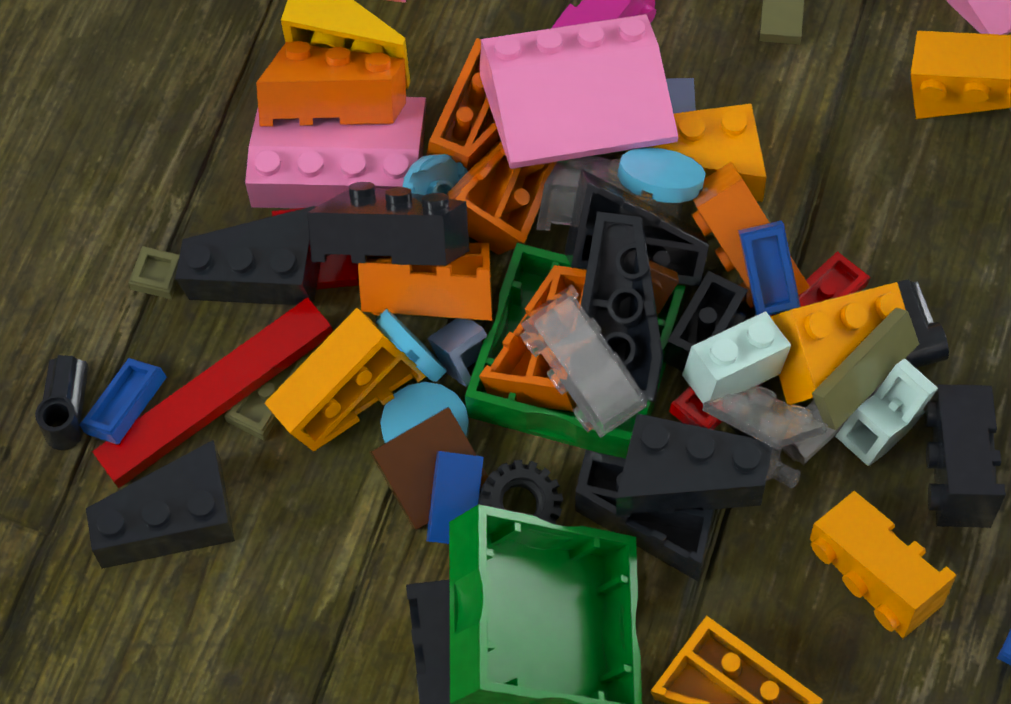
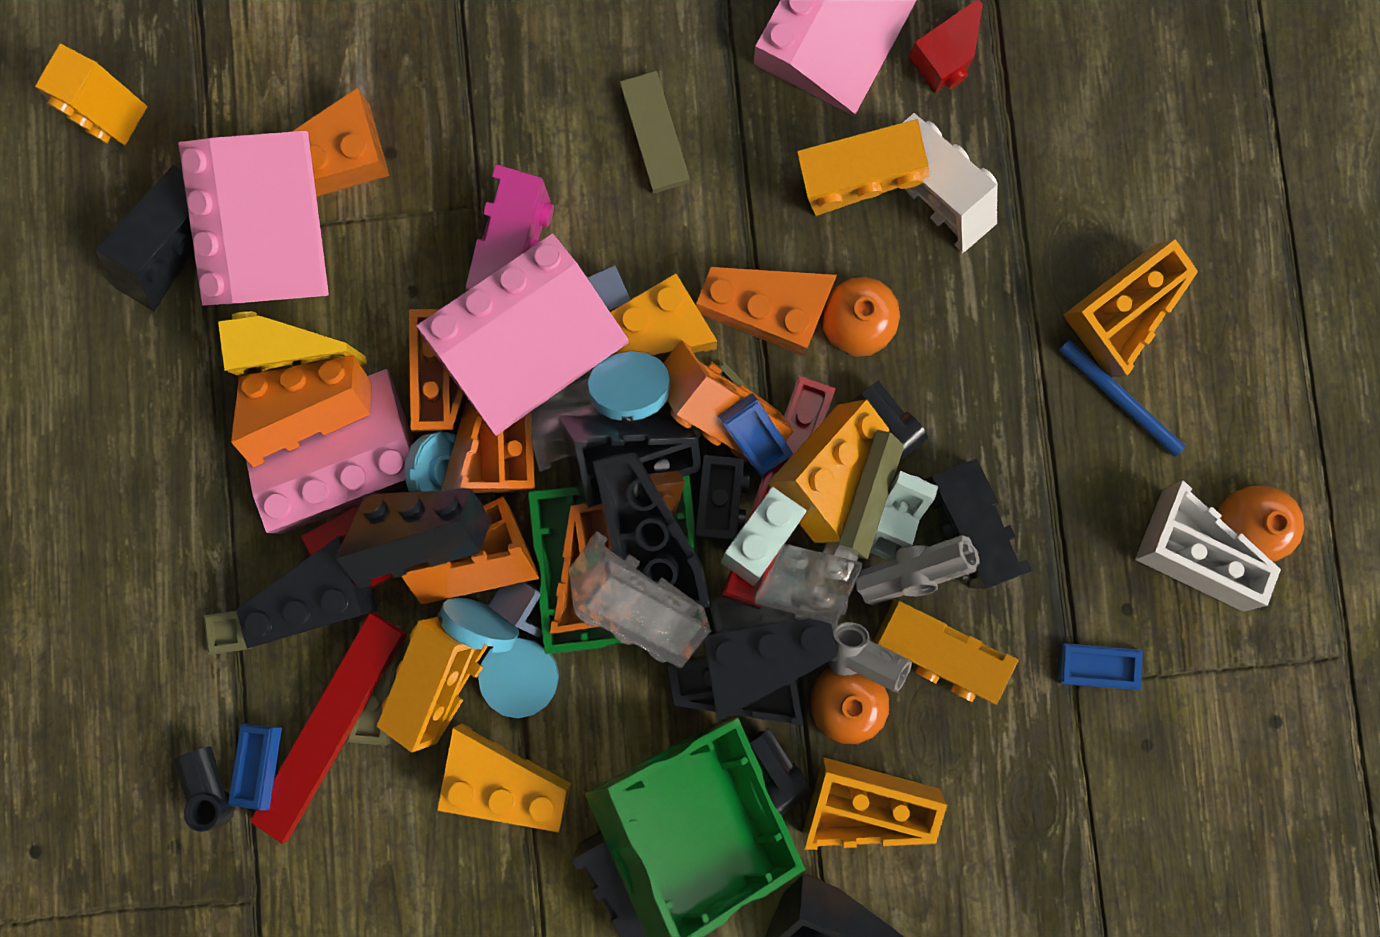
camera: 25 degrees left, 20 degrees up
black wedge [86,440,235,569] -> none
reddish brown tile [370,407,488,530] -> none
blue tile [426,451,484,544] -> none
black tyre [478,460,563,524] -> none
none -> light orange wedge [437,723,571,832]
none -> orange wedge [696,267,837,356]
none -> black piece [748,728,814,815]
none -> light grey piece [794,608,912,693]
none -> orange cylinder [809,668,889,744]
none -> orange cylinder [821,277,900,357]
none -> light grey piece [856,535,980,605]

